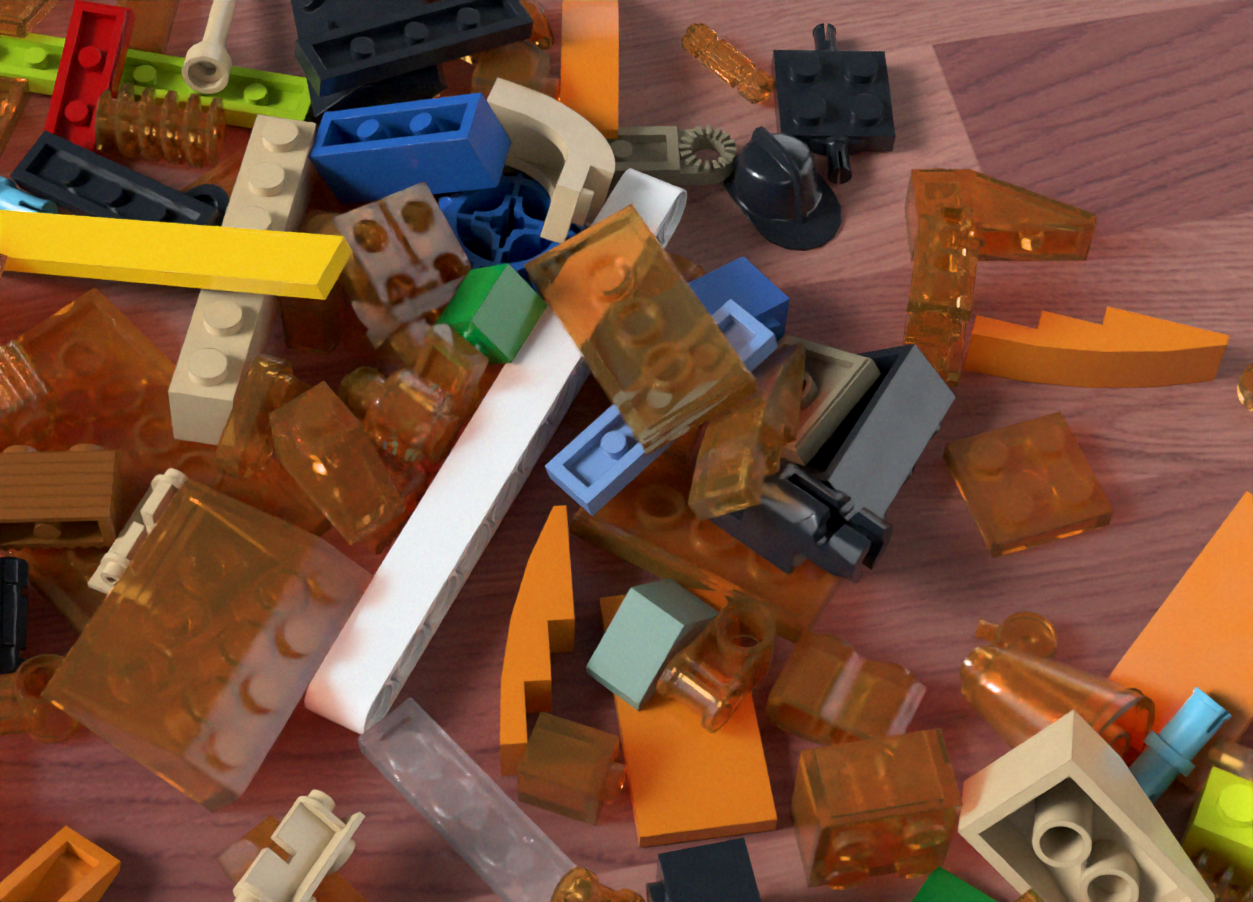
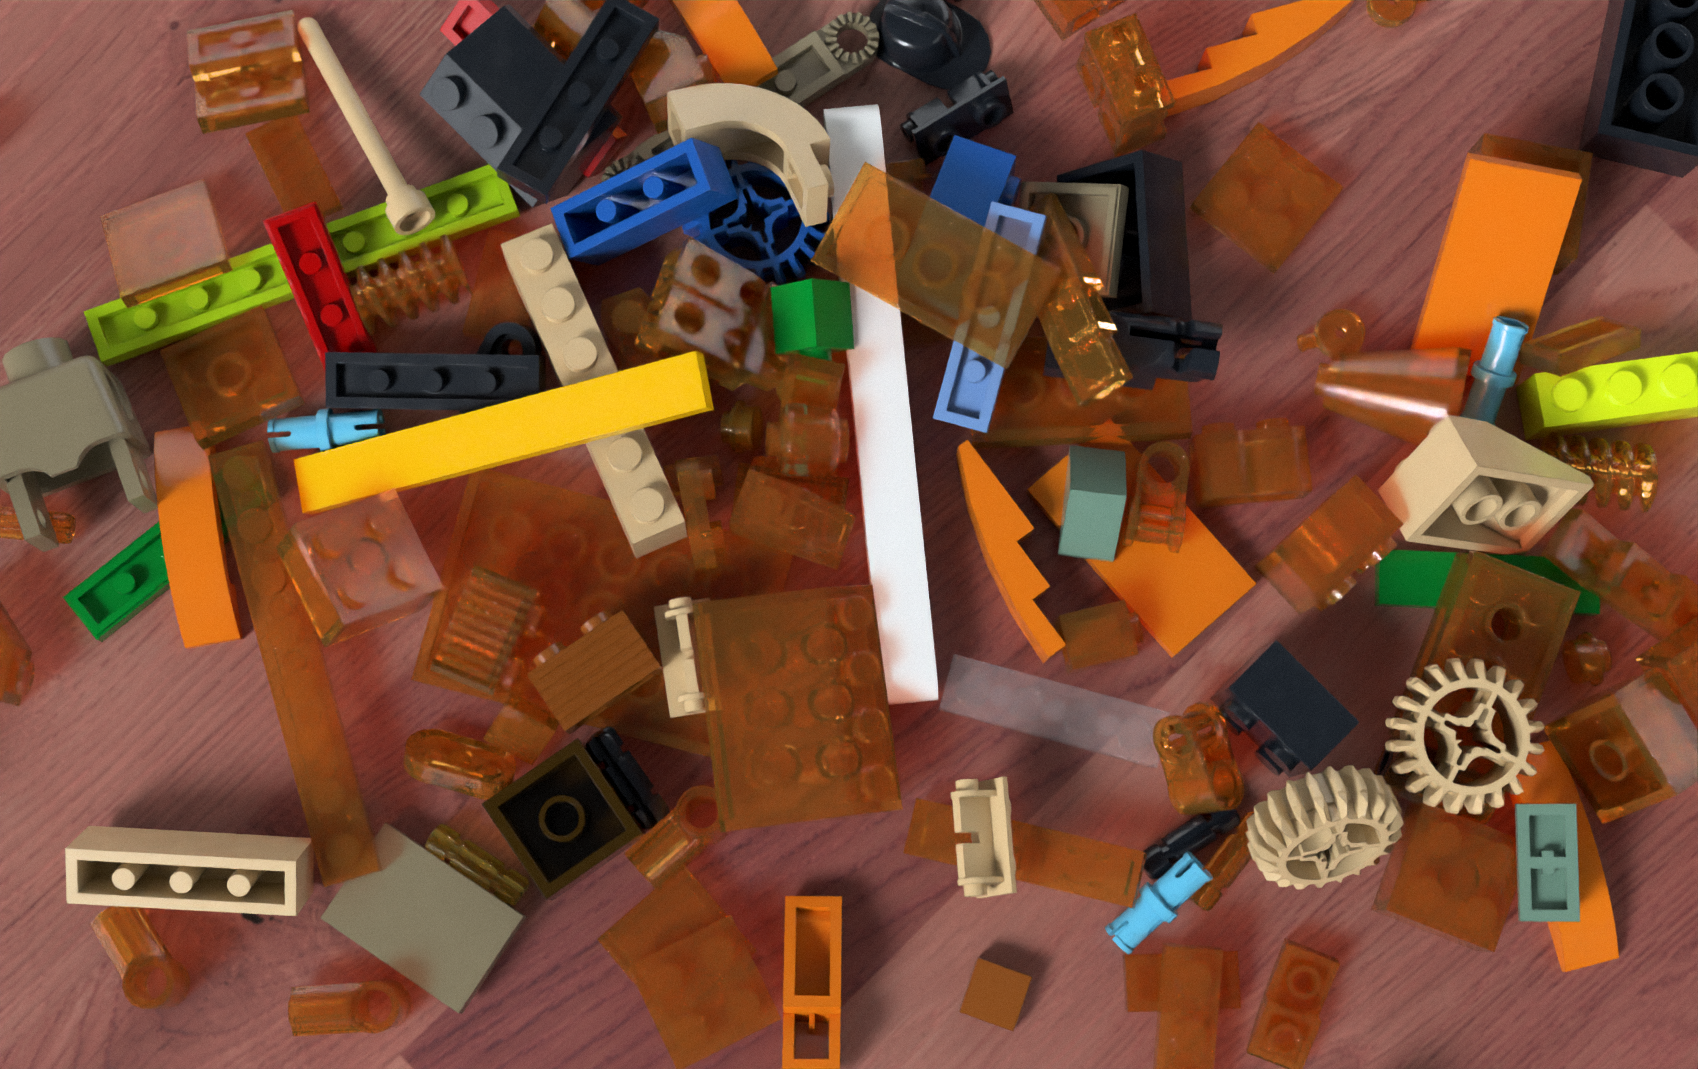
camera: 35 degrees left, 25 degrees up
none -> black hinge [899,70,1014,167]

